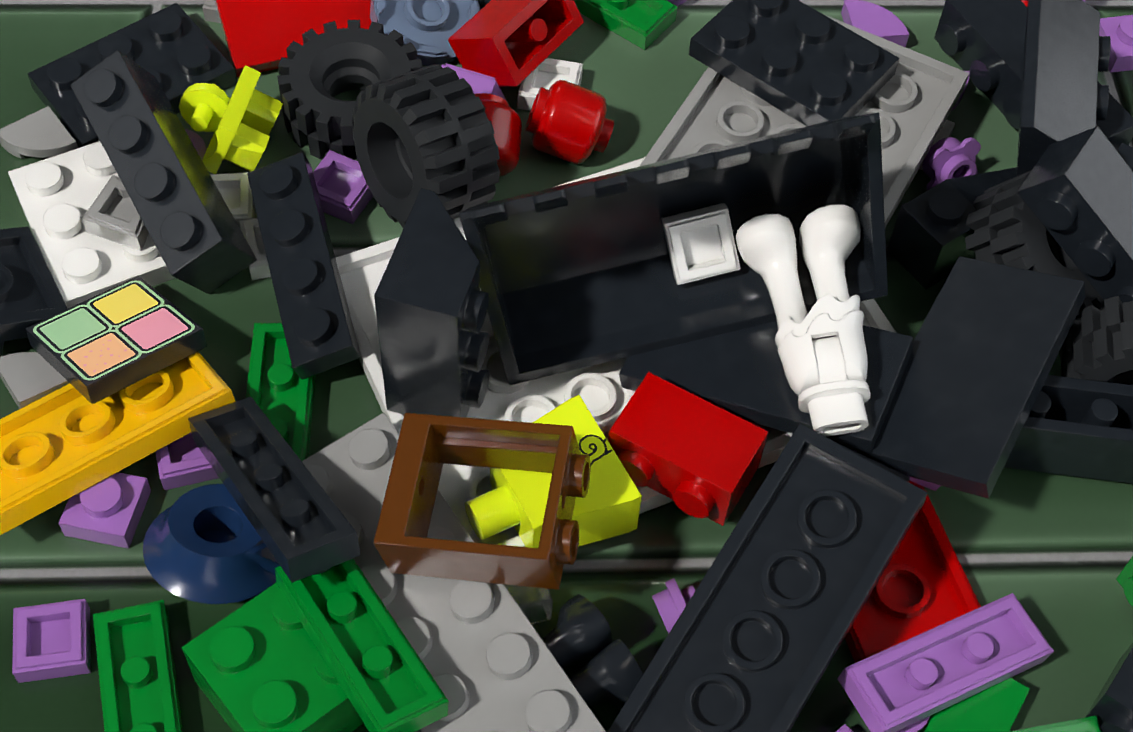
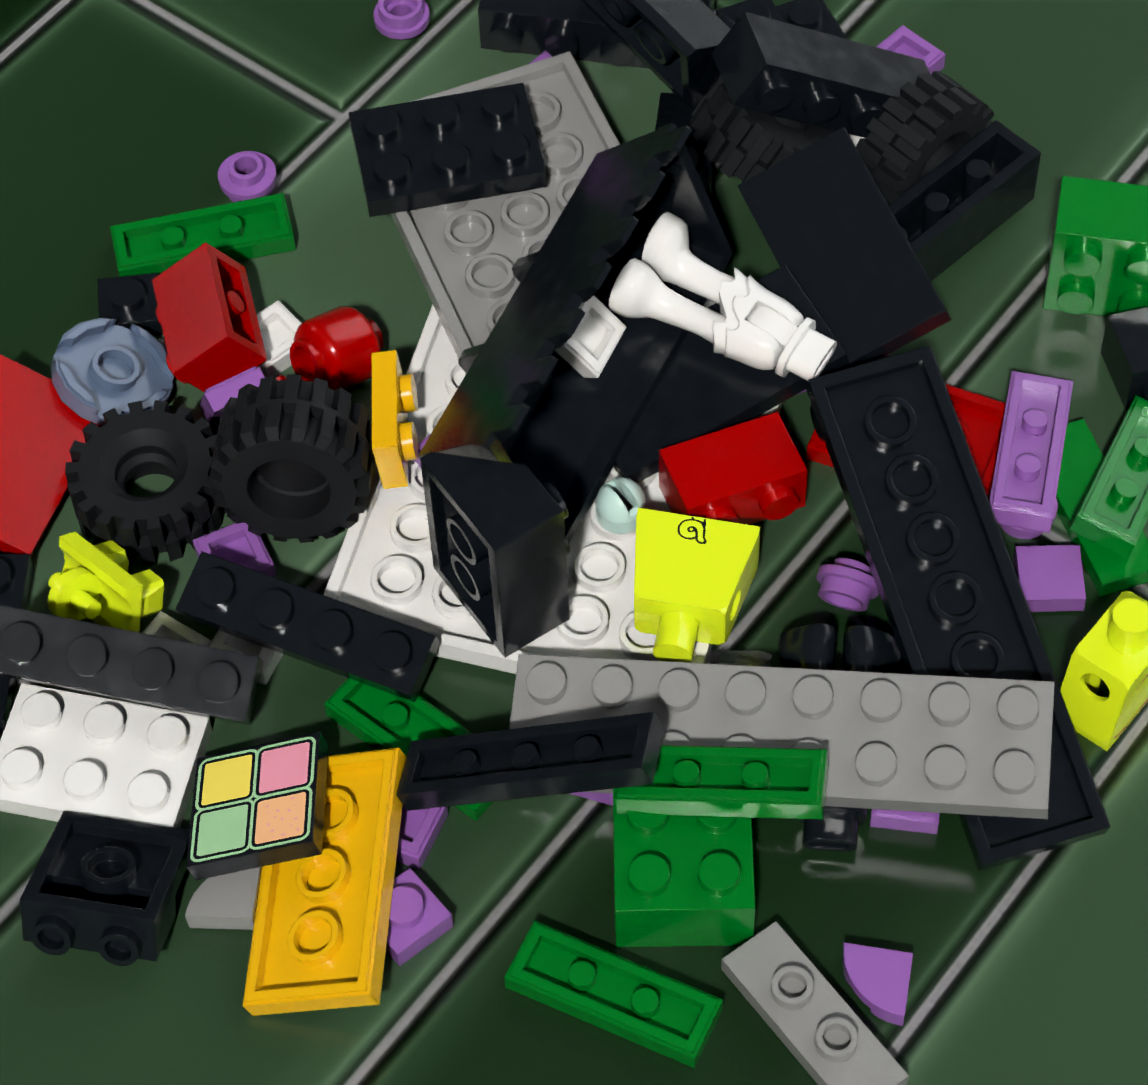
camera: 45 degrees left, 0 degrees up
medium lavender tile [12,599,91,683] -> none
light grey tile [82,175,148,251] -> none
dark blue piece [143,484,280,604] -> none
reddish brown window [374,413,591,590] -> none
medium lavender tile [841,0,909,47] -> none
medium lavender plate [922,137,981,190] -> none
none -> yellow plate [372,350,418,489]
none -> light aqua hinge [595,477,647,534]

